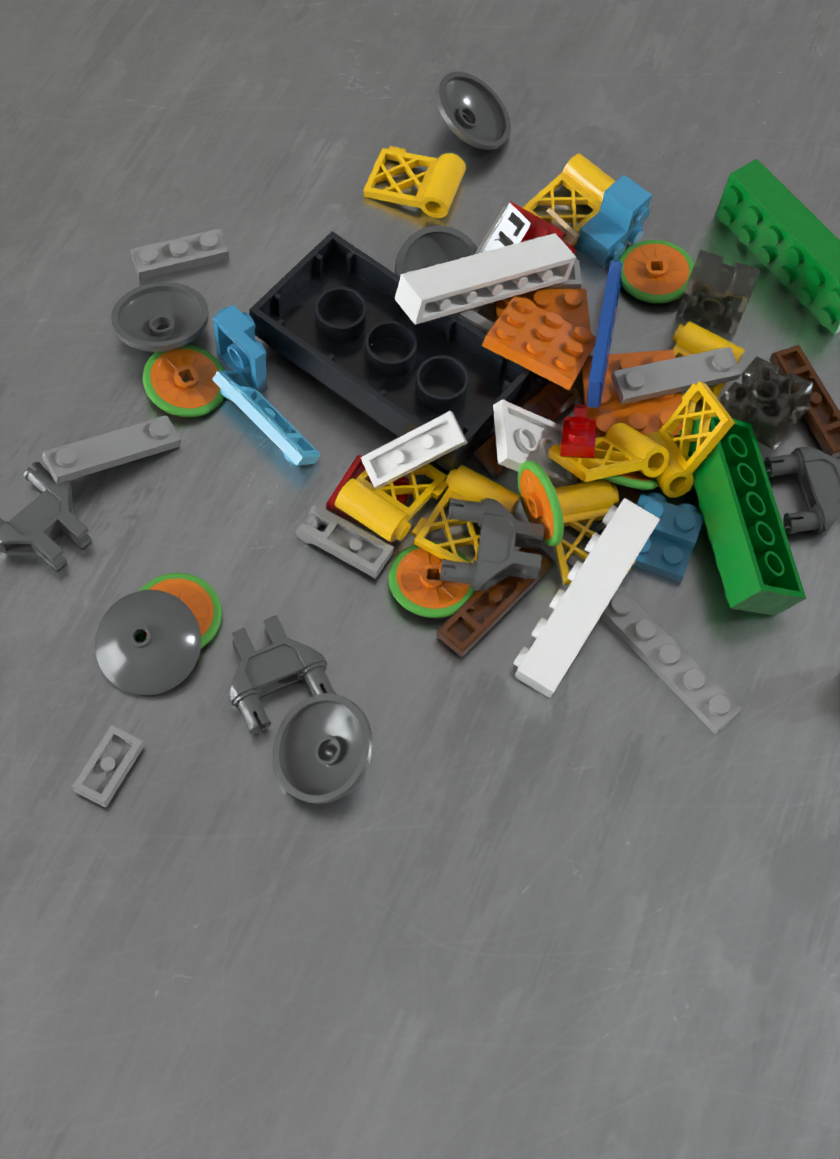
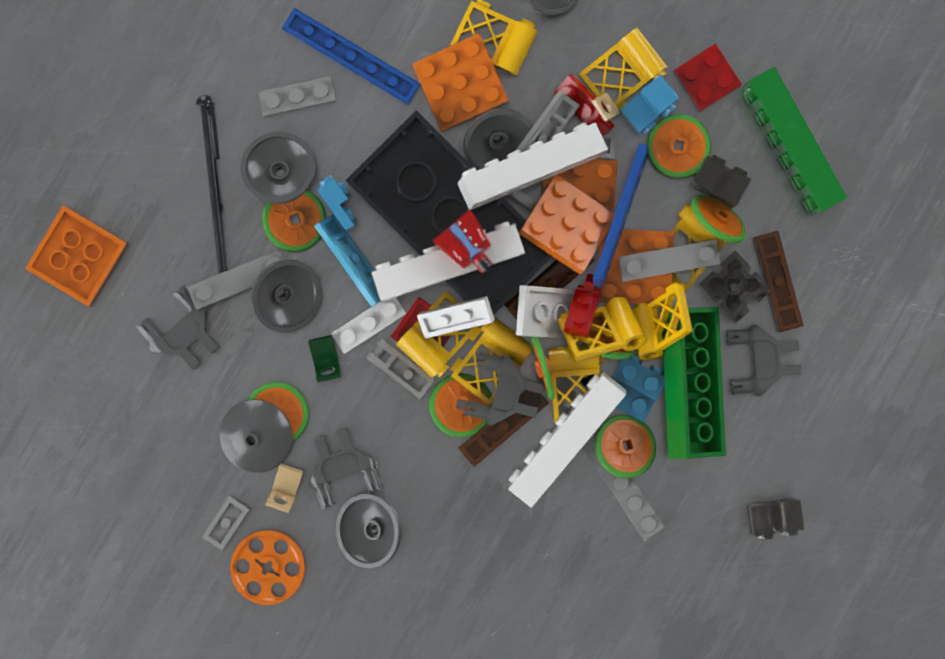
camera: 15 degrees right, 25 degrees up
none -> black bar [196,95,228,274]
none -> orange wedge [230,530,305,605]
none -> dark grey dish [251,259,322,333]
none -> tan bracket [266,464,303,513]
none -> blue tile [282,8,421,105]
none -> dark green bracket [308,335,341,383]
none -> white plate [331,297,406,354]
none -> white brick [371,222,525,302]
none -> orange plate [412,33,510,132]
none -> red torso [433,210,493,273]
none -> orange wheel [595,415,656,478]
none -> red plate [674,43,742,112]
none -> orange wheel [692,195,746,243]

